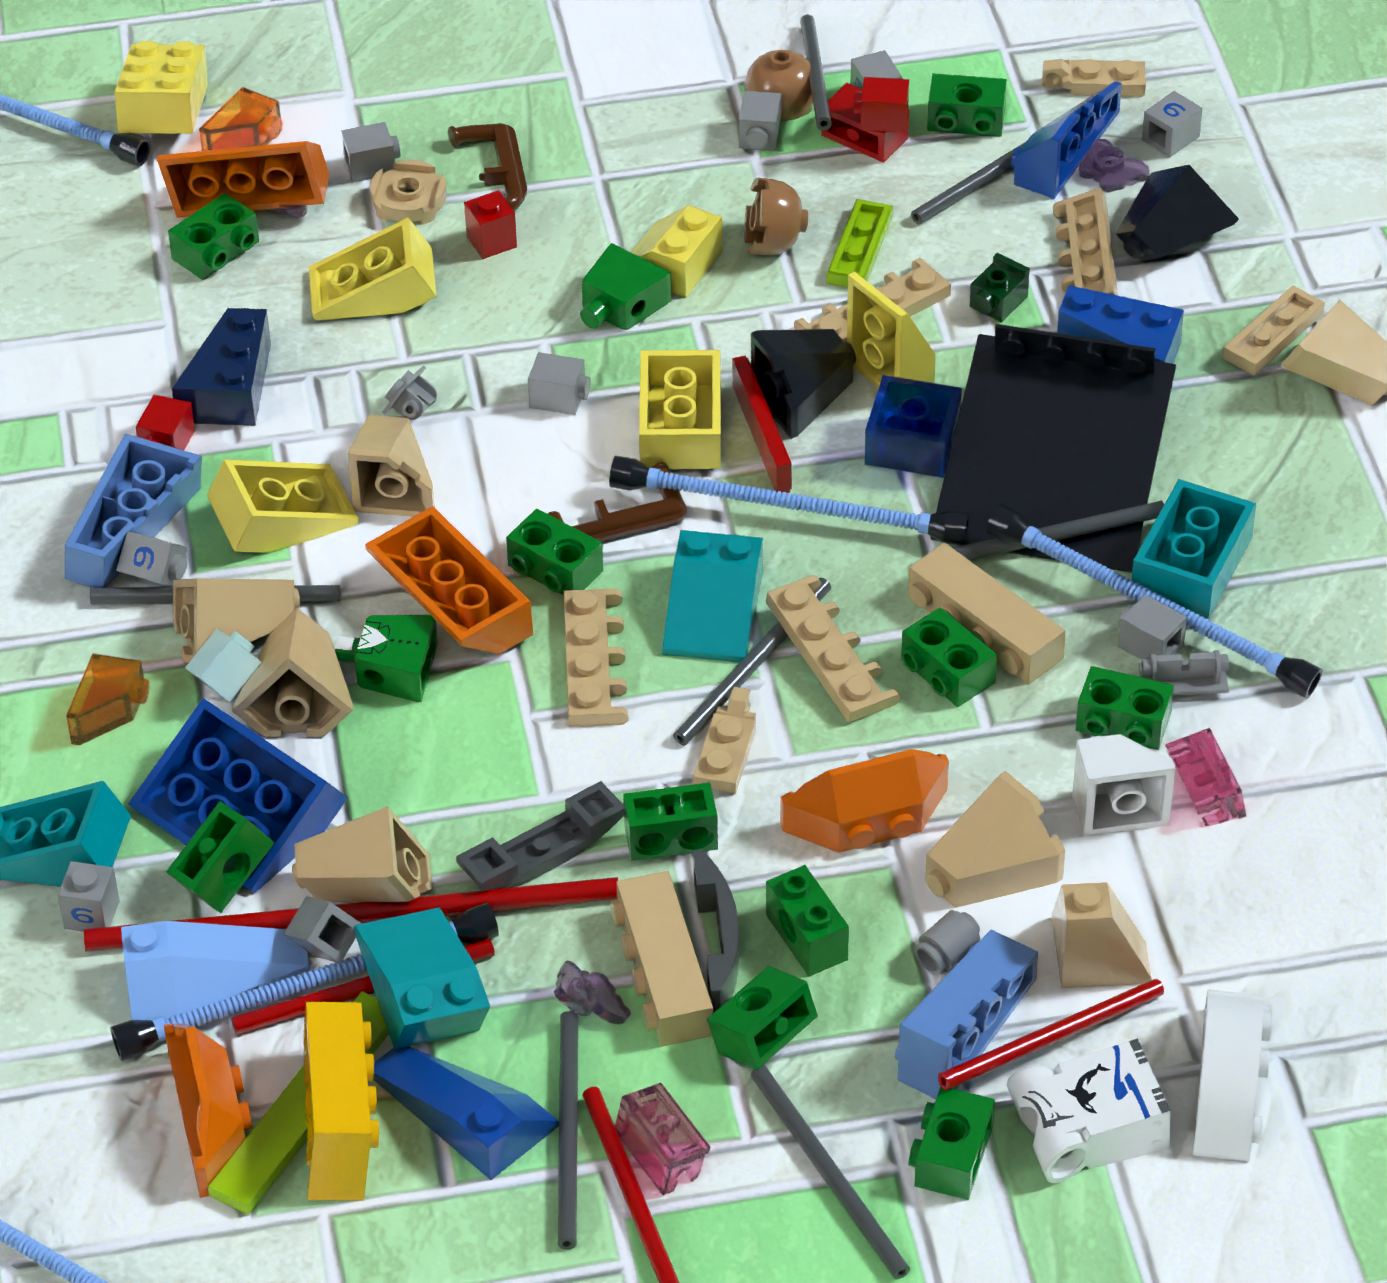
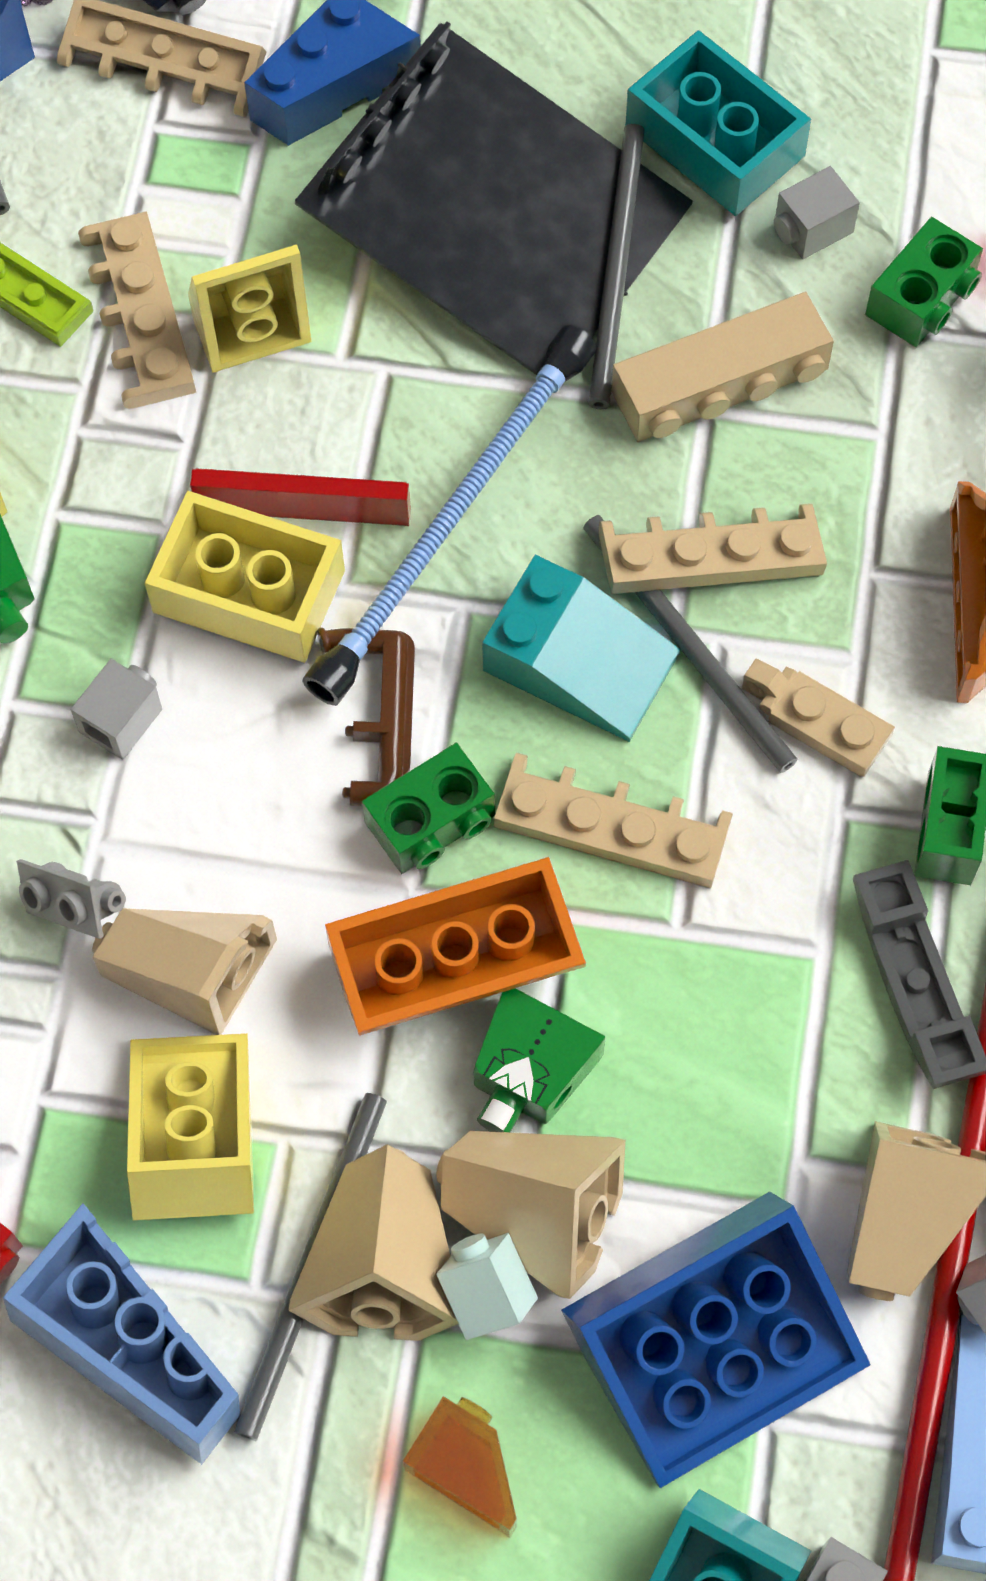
camera: 70 degrees left, 20 degrees up
light grey brick [116,531,188,586] -> none
green brick [166,801,274,914] -> none
black slope [751,329,856,439] -> none
clear blue brick [865,375,962,478] -> none
green brick [901,607,997,707] -> none
dark green brick [969,253,1030,323] -> none
light blue hose [986,504,1323,699] -> none
light grey hinge [1138,650,1229,696] -> none

